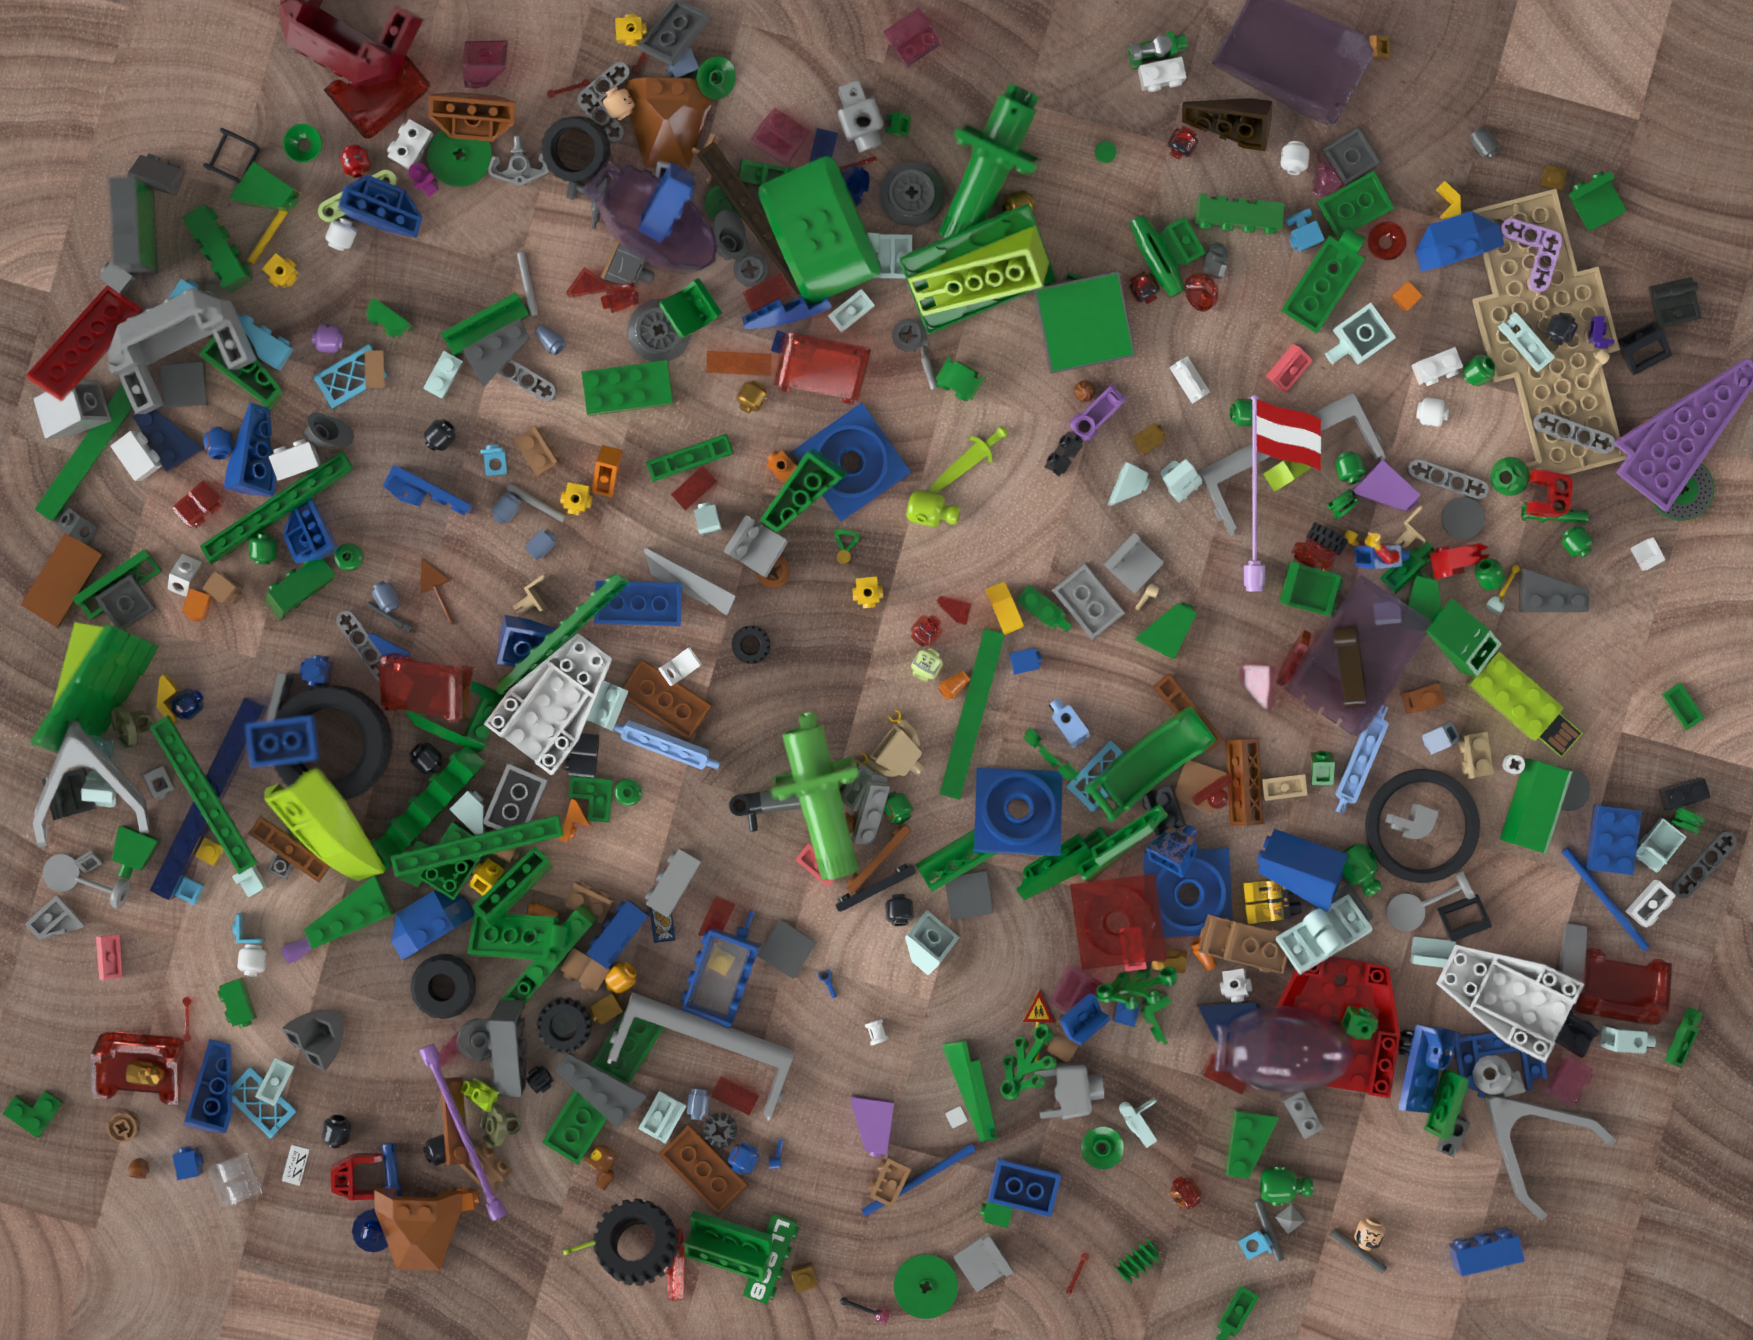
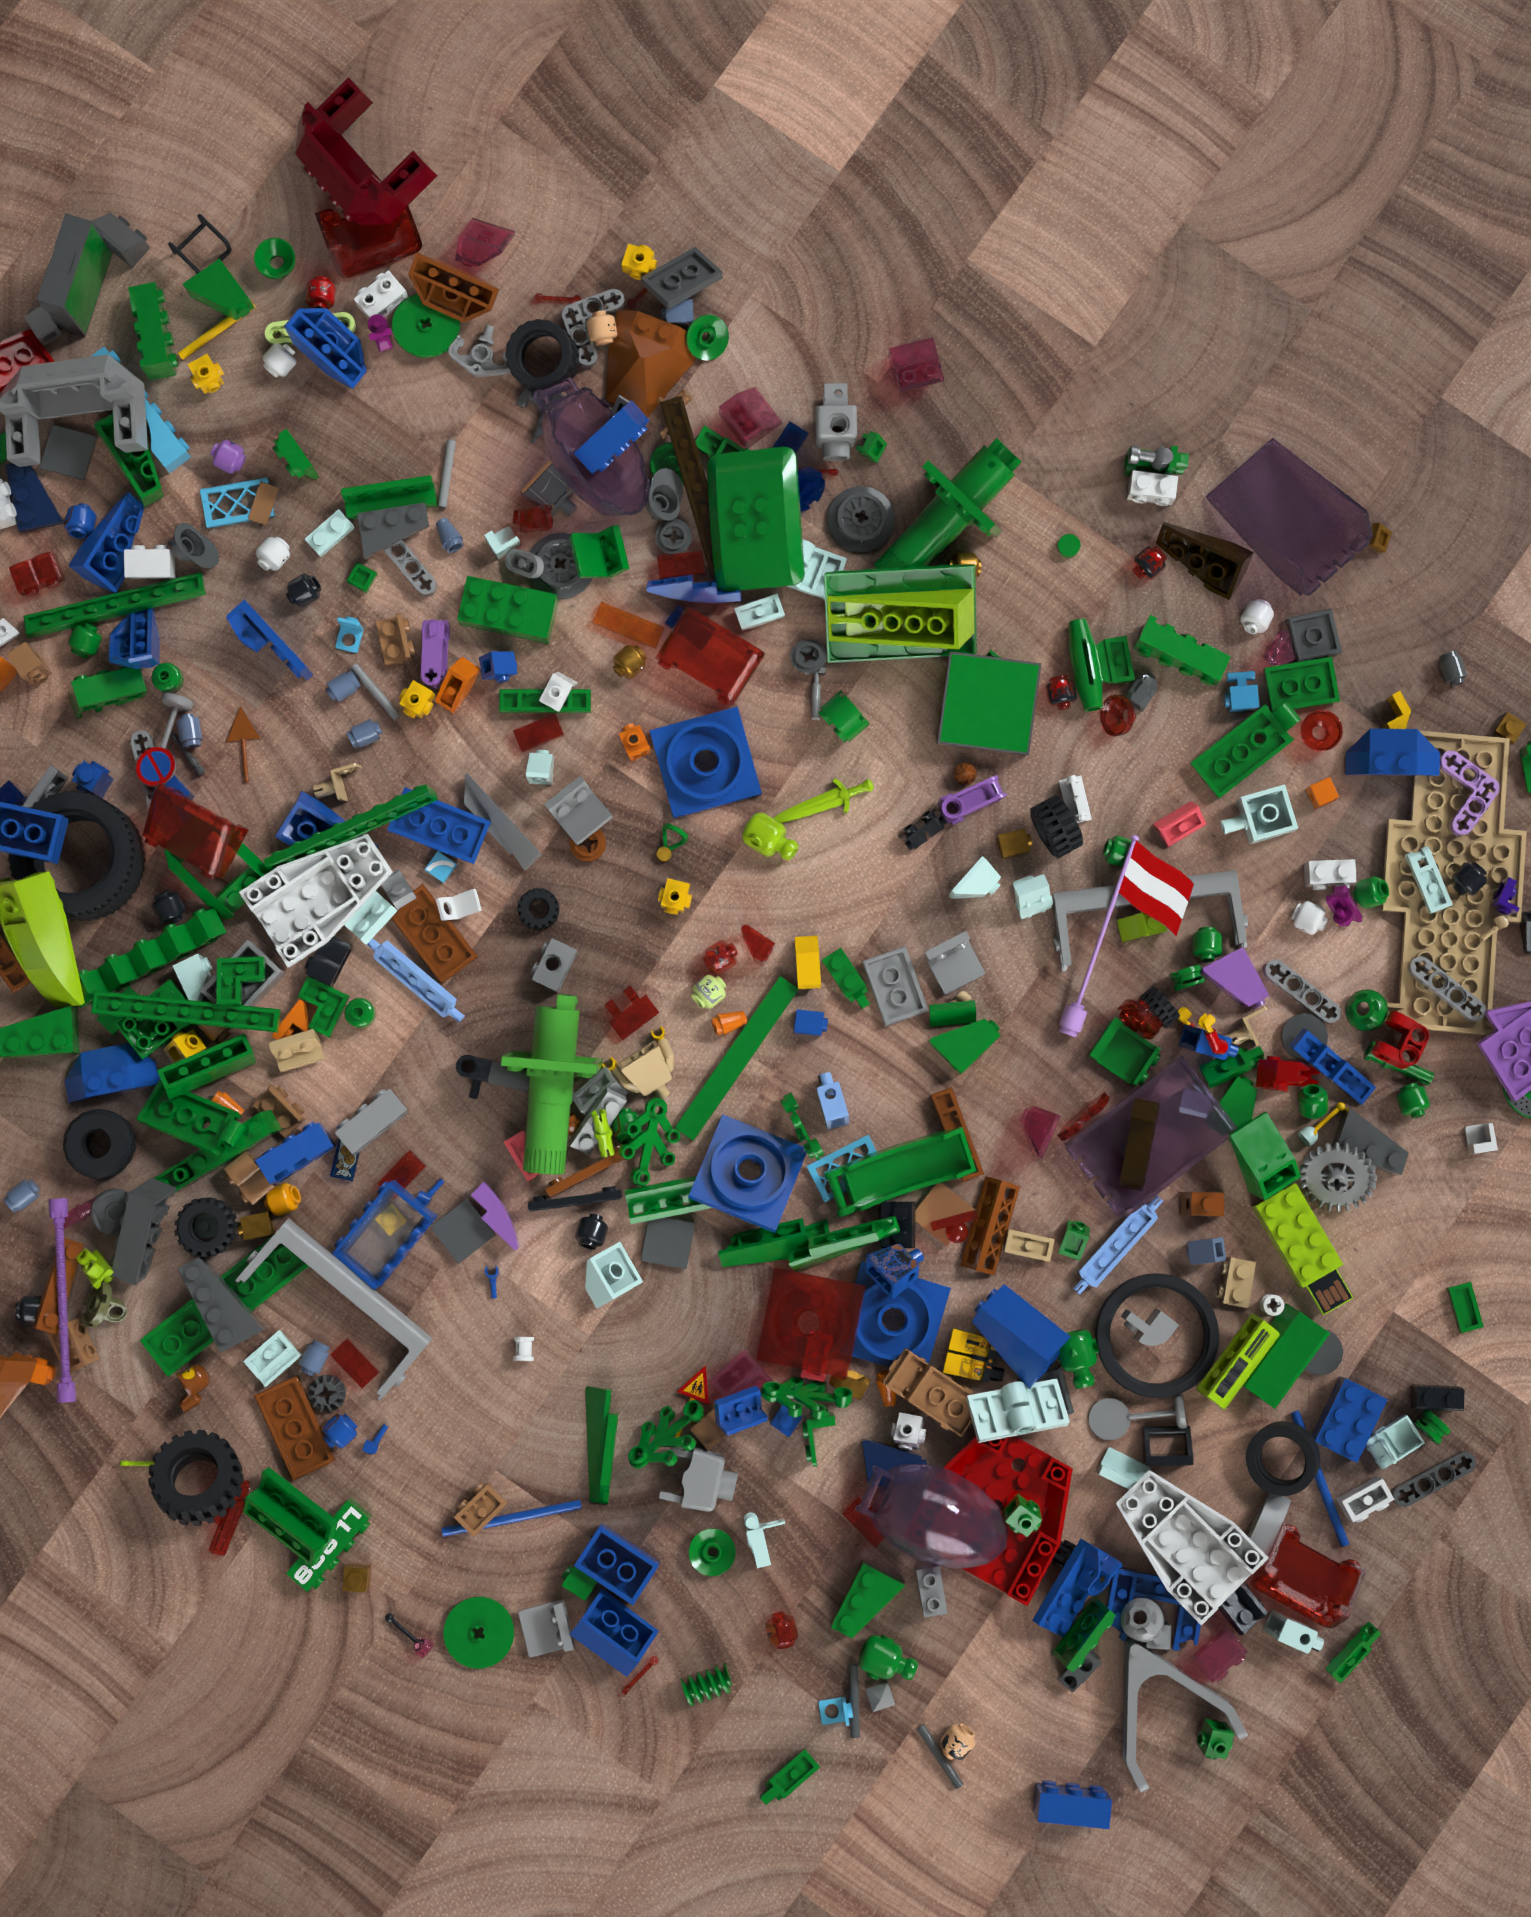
camera: 15 degrees right, 5 degrees down
black gear [526,1065,554,1094] -> none
clear red slope [566,267,611,298] -> none
green wedge [760,448,848,533] -> none
medium lavender slope [851,1095,894,1157] -> none
white sticker [946,1106,967,1128] -> none
none -> sand blue brick [4,1179,40,1213]
none -> piece [136,693,194,787]
none -> green plate [216,957,265,1006]
none -> white head [256,537,290,571]
none -> tan bracket [269,1029,324,1072]
none -> green tile [346,562,378,594]
none -> light grey bracket [382,870,417,910]
none -> medium lavender piece [421,619,450,689]
none -> medium azure tile [424,851,457,883]
none -> medium lavender slope [471,1182,520,1250]
none -> blue brick [479,652,517,683]
none -> light aqua panel [484,526,521,559]
none -> light grey plate [505,549,544,579]
none -> light grey brick [530,938,578,993]
none -> white bracket [539,672,578,712]
none -> blue brick [570,1589,659,1677]
none -> lime pin [591,1109,615,1157]
none -> clear red plate [605,985,659,1040]
none -> green plant [619,1097,680,1187]
none -> green tile [929,1000,976,1027]
none -> black tyre [1030,795,1083,859]
none -> lime brick [1196,1313,1280,1410]
none -> green brick [1197,1719,1235,1760]
none -> black tyre [1246,1421,1320,1496]
none -> blue slope [1289,1028,1376,1105]
none -> light grey gear [1299,1142,1377,1213]
none -> magenta hips [1326,885,1363,927]

